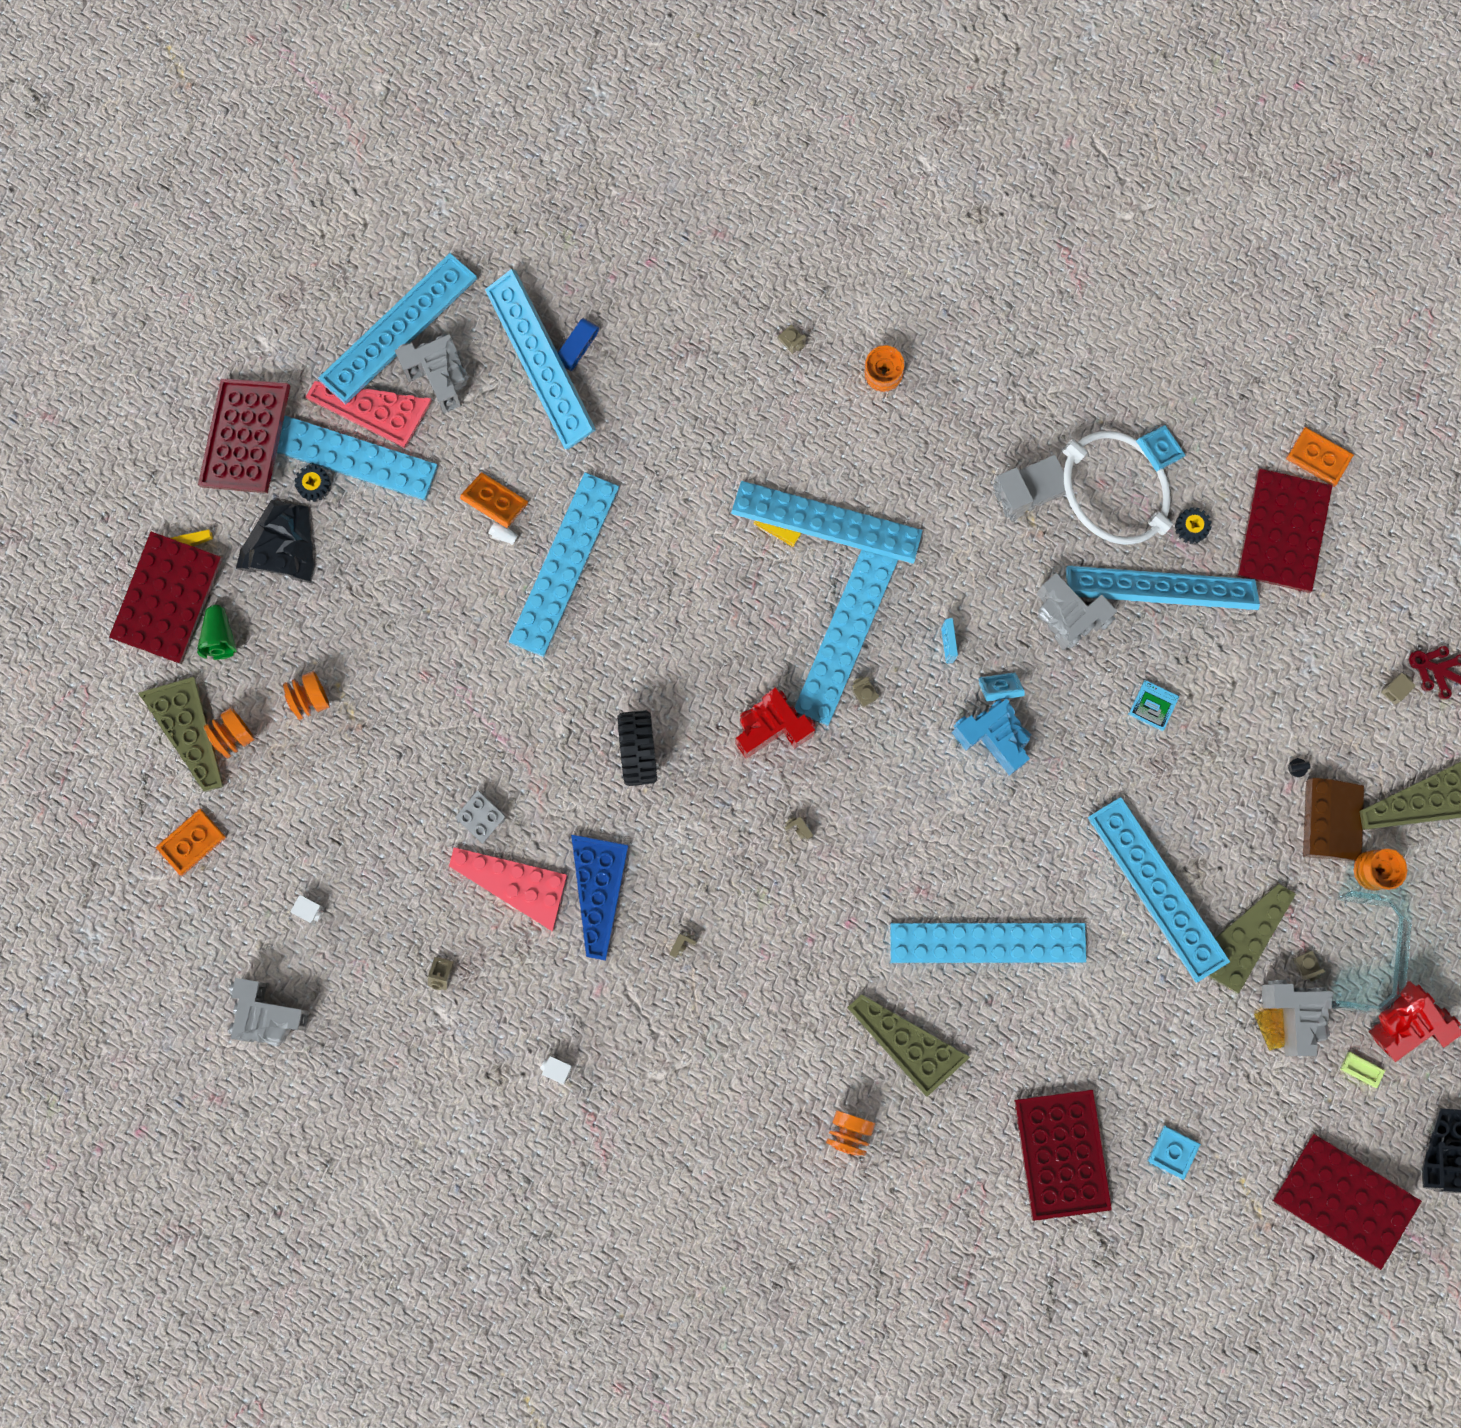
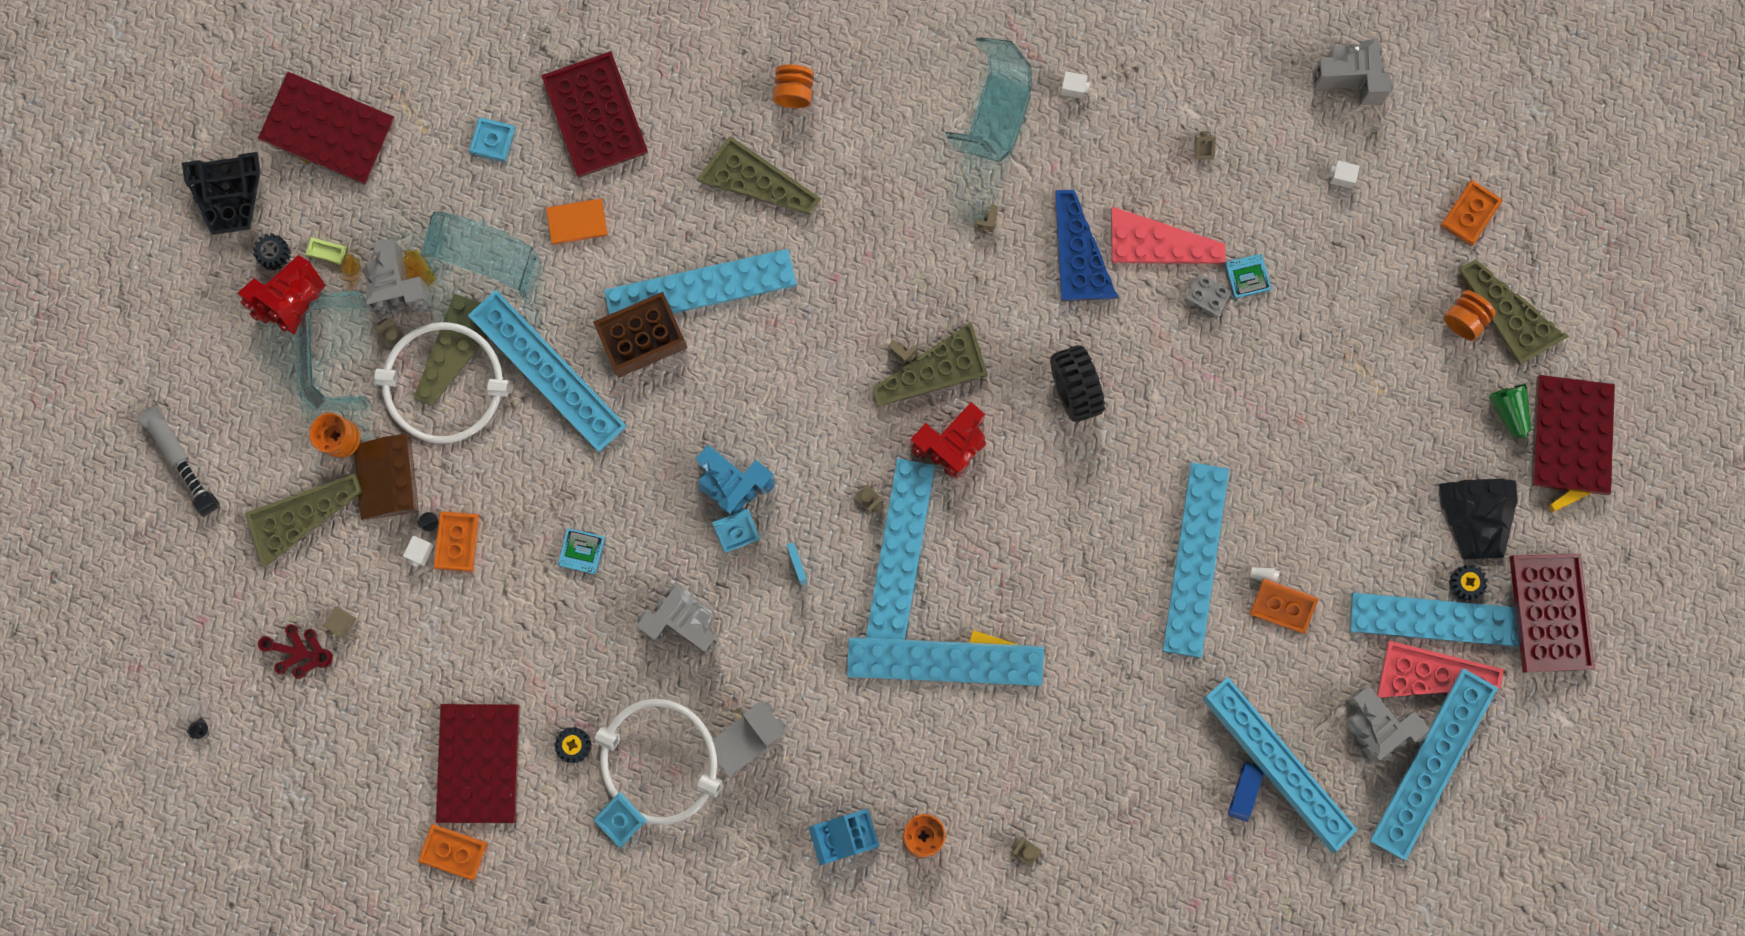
camera: 170 degrees right, 0 degrees up
orange wheel [283,670,330,721] -> none
medium azure plate [1066,566,1260,610] -> none
none -> black wheel [253,233,291,270]
none -> clear yellow plate [341,254,360,275]
none -> white piece [374,322,510,444]
none -> white brick [403,536,434,567]
none -> clear light blue piece [420,212,542,300]
none -> orange tile [434,511,479,572]
none -> orange tile [546,198,608,245]
none -> reddish brown slope [593,292,688,378]
none -> dark azure bracket [808,809,880,865]
none -> olive wing [873,322,988,407]
none -> clear light blue piece [945,37,1032,162]
none -> tile [1225,253,1272,299]

